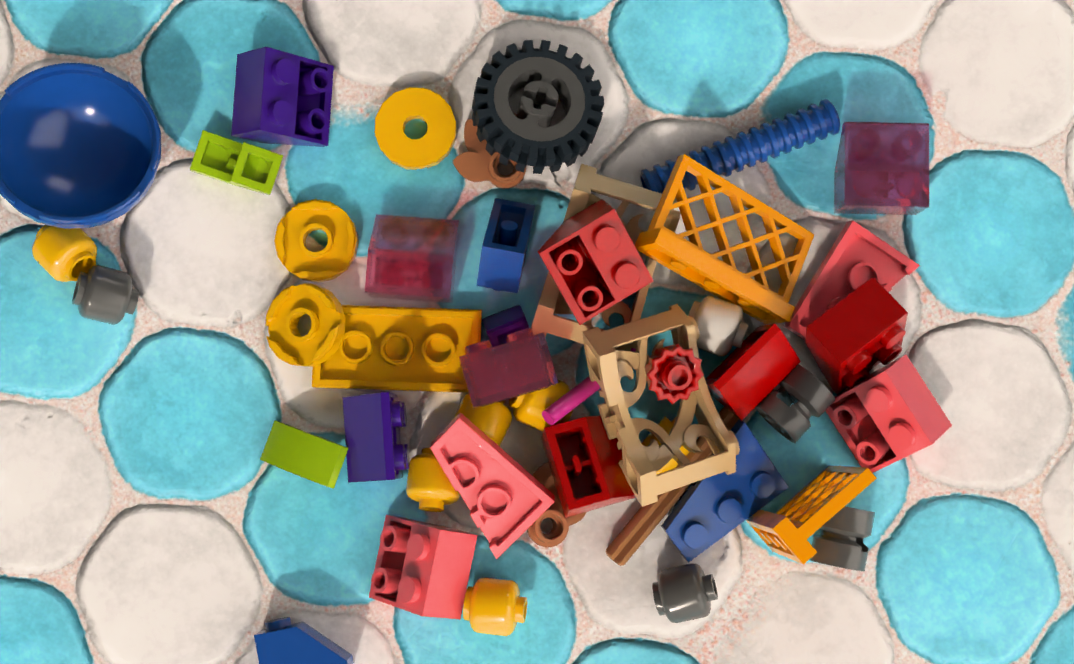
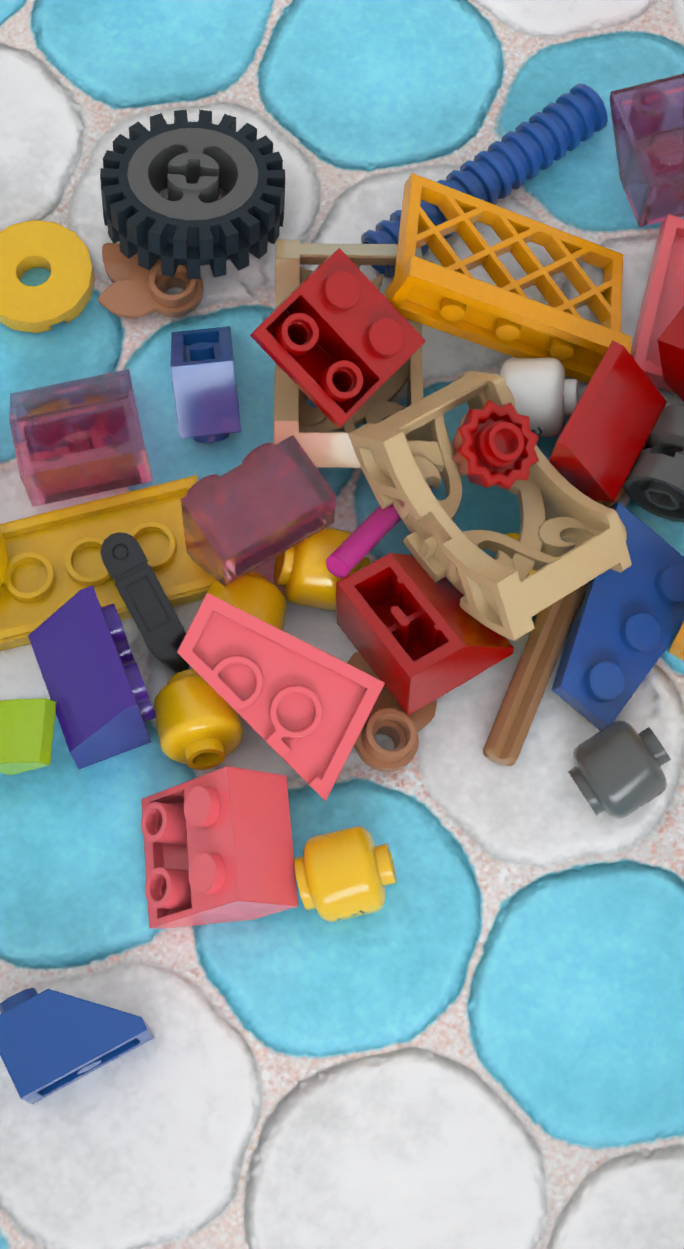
camera: 15 degrees left, 15 degrees down
none -> black piece [100,532,190,674]

